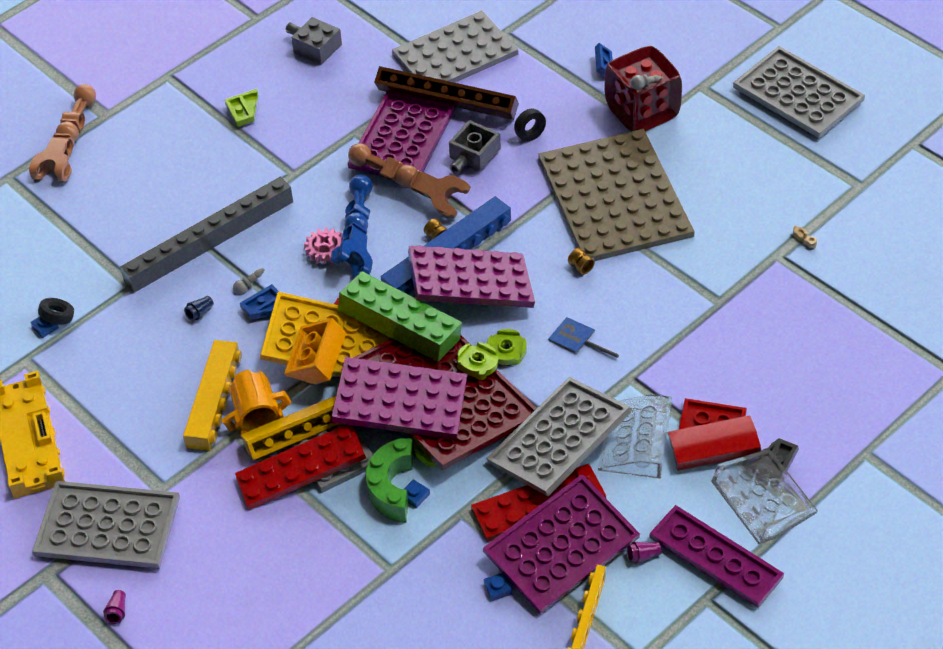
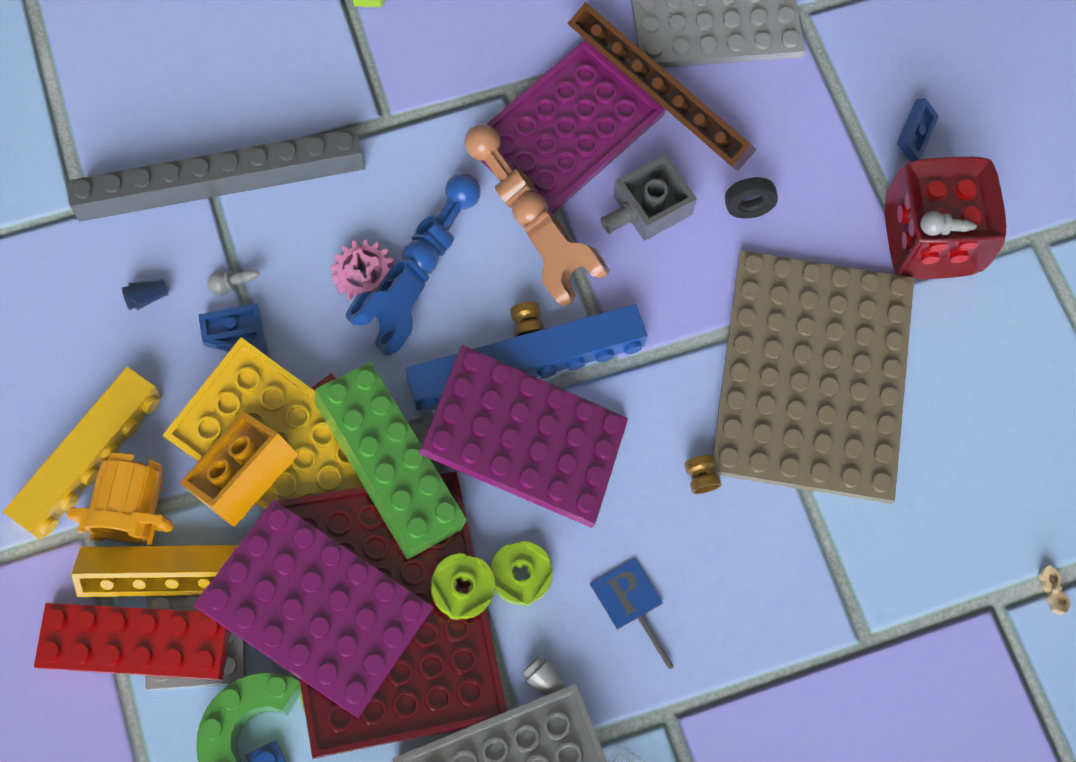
camera: 20 degrees right, 20 degrees up
none -> light grey cone [522,655,566,696]

